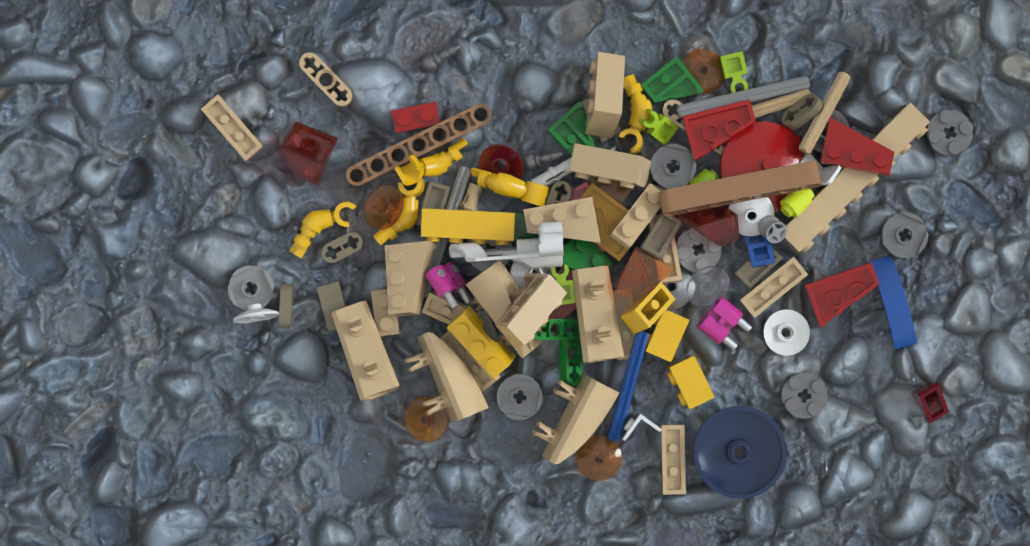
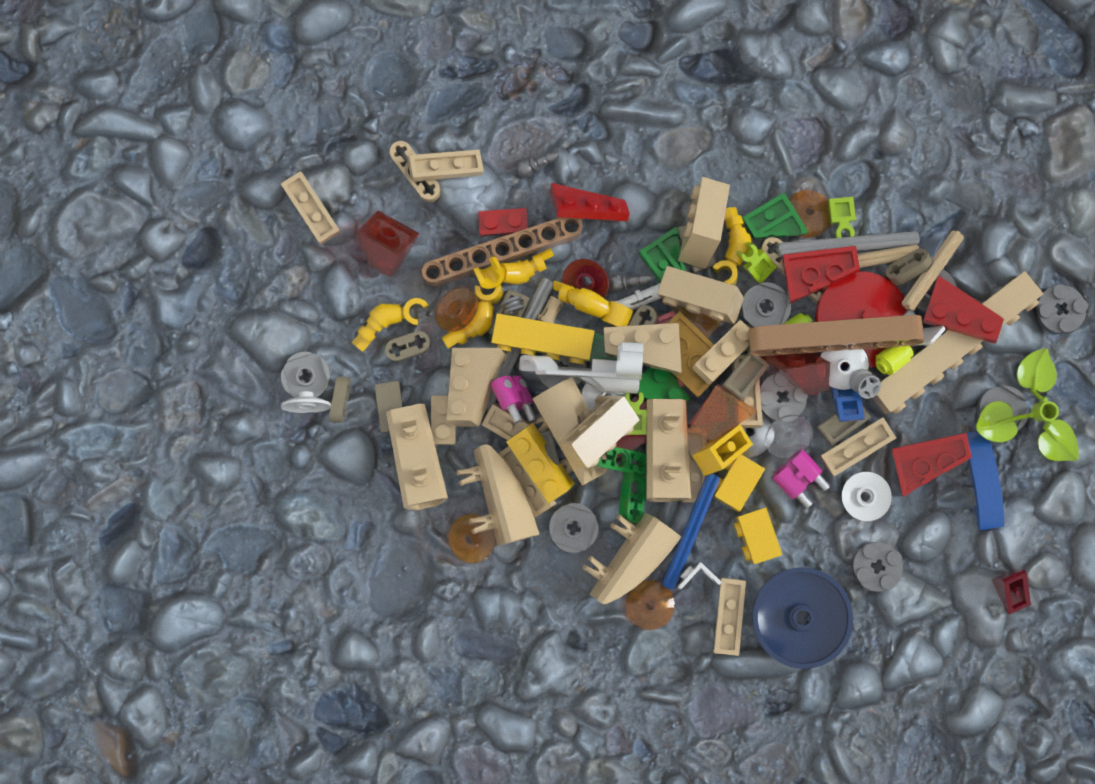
camera: 10 degrees right, 5 degrees down
none -> tan plate [408,150,484,181]
none -> flat silver bush [500,296,525,315]
none -> red wing [550,183,630,221]
none -> lime plant [976,348,1079,461]

